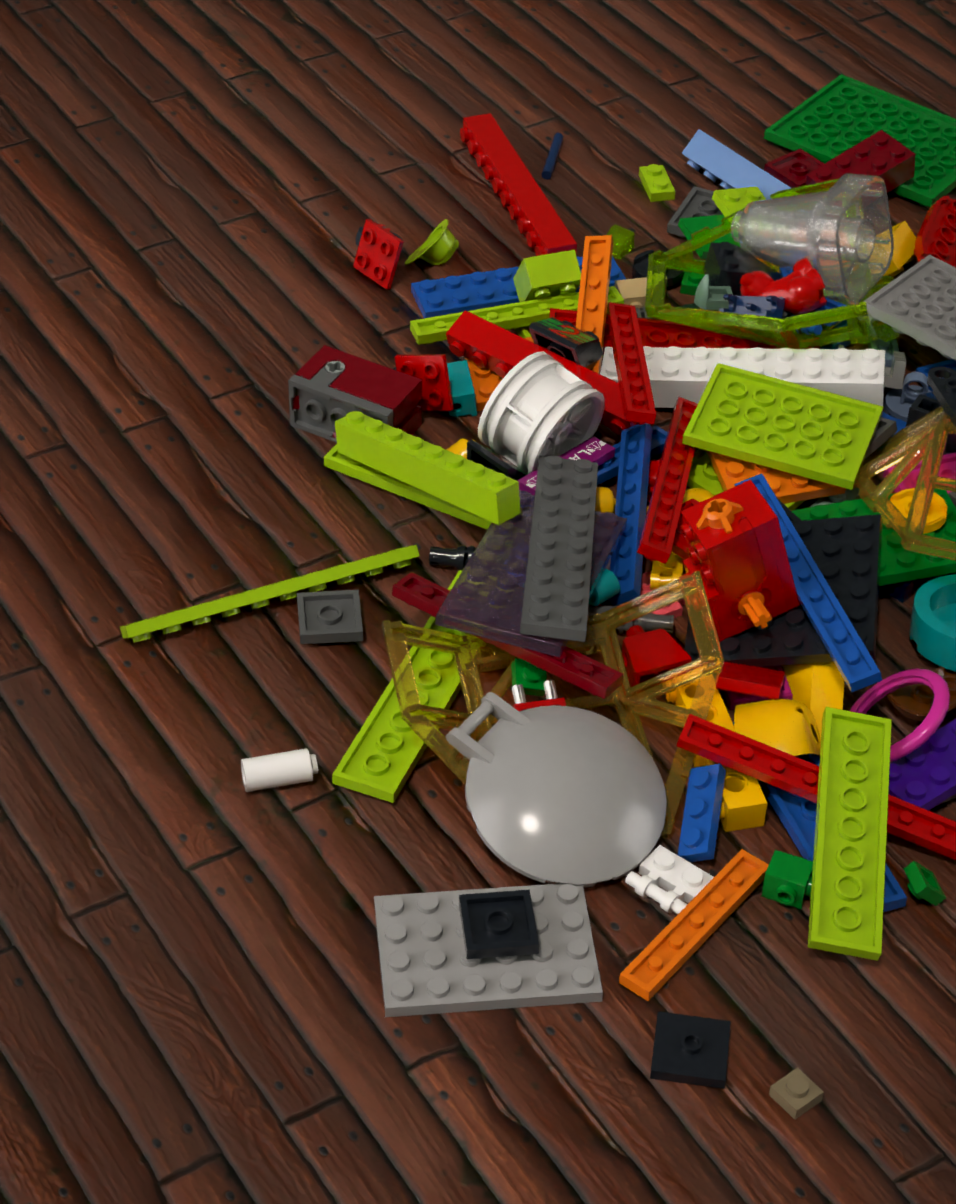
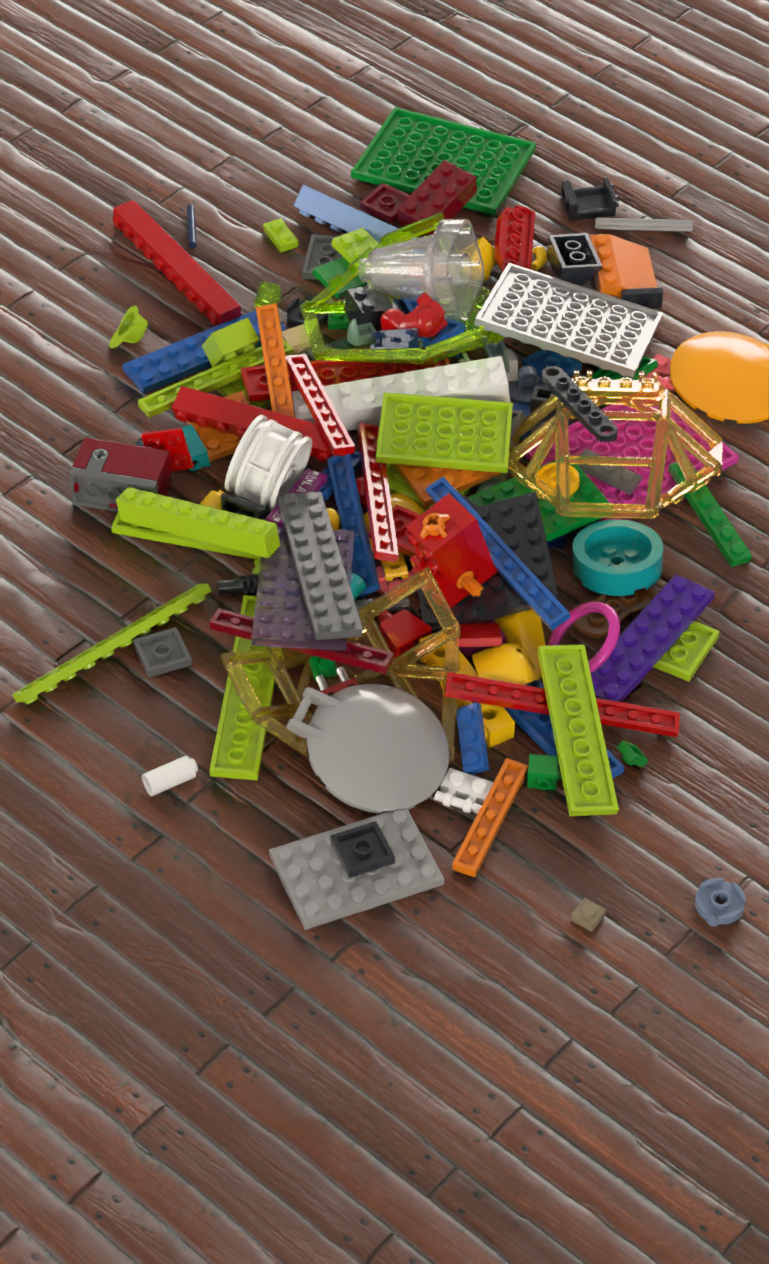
camera: 15 degrees left, 5 degrees up
red plate [353,219,404,290] -> none
black slope [529,317,603,370] -> none
black plate [650,1011,731,1089] -> none

